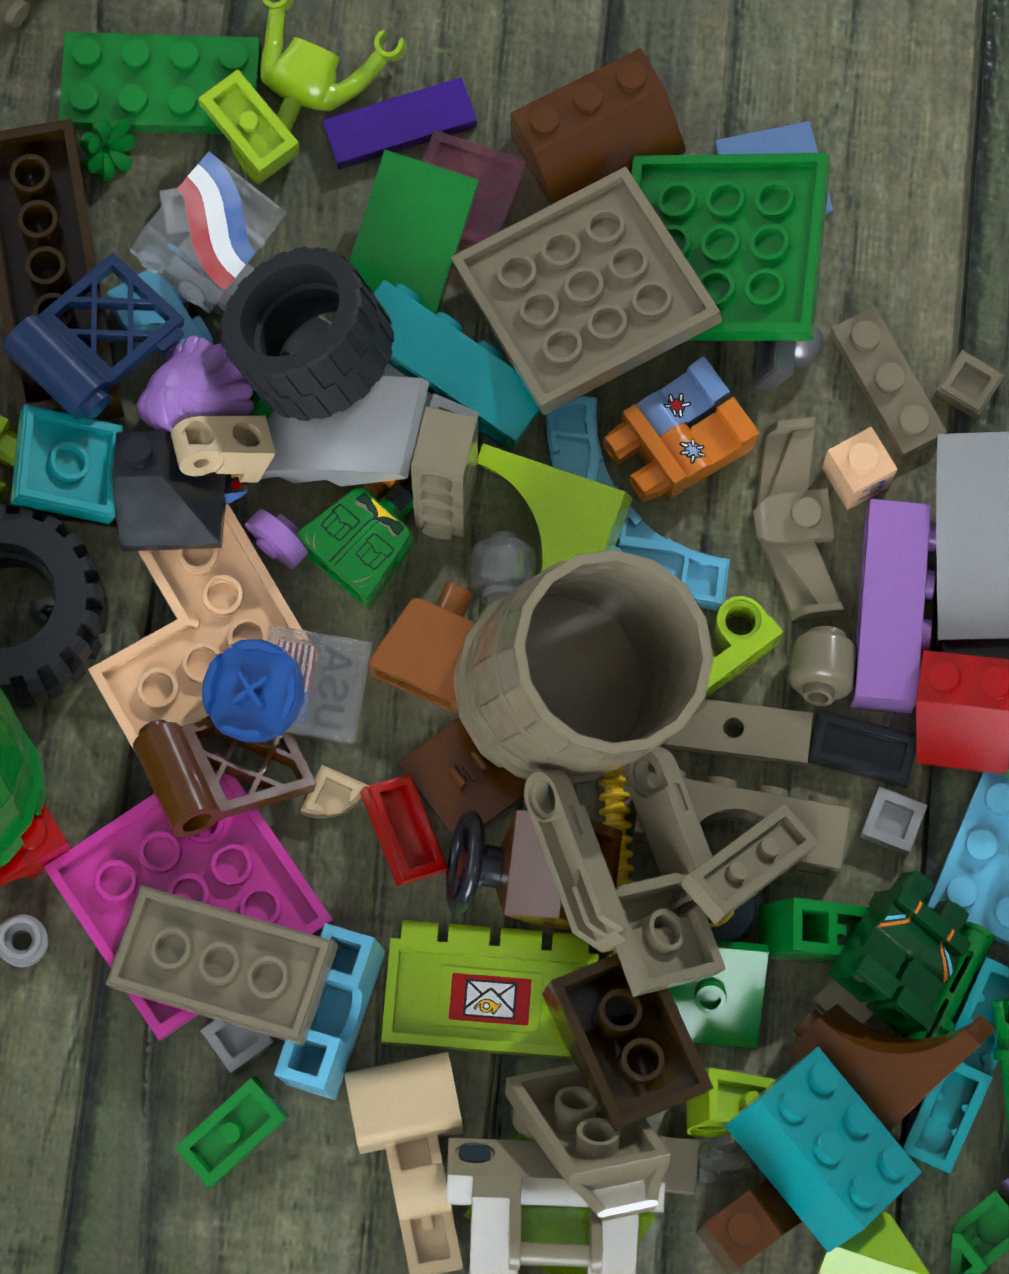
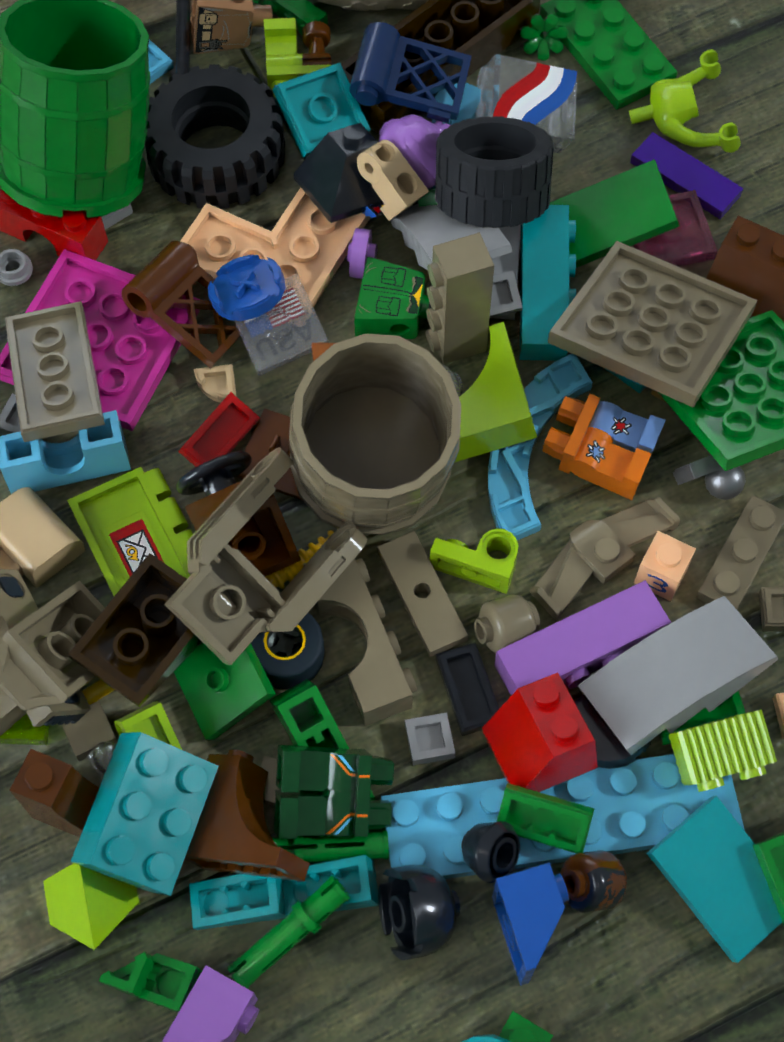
camera: 60 degrees right, 10 degrees down
lime plate [199,69,299,185] -> none
dark tan plate [680,804,819,925] -> none

